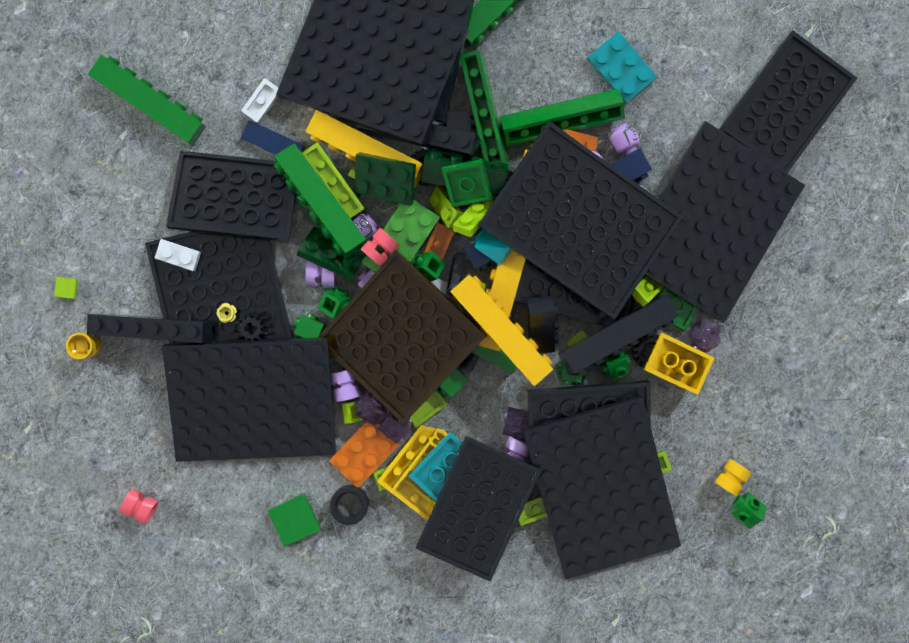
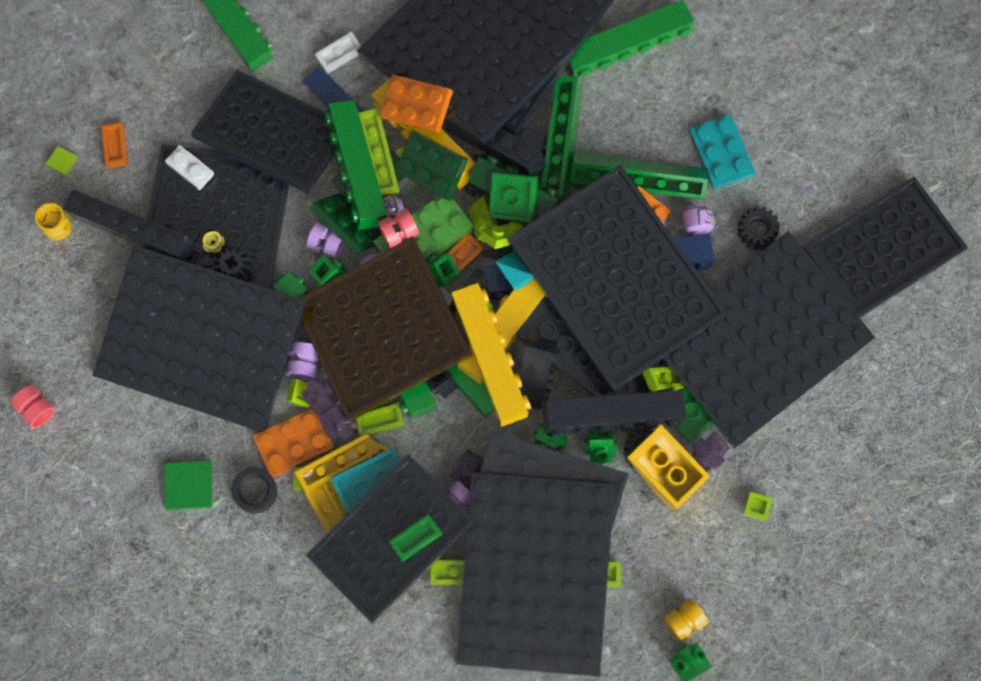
camera: 30 degrees right, 15 degrees down
none -> orange tile [101,122,129,169]
none -> orange plate [379,74,453,134]
none -> green tile [389,514,443,562]
none -> black tyre [737,206,780,250]
none -> lime plate [743,491,773,522]

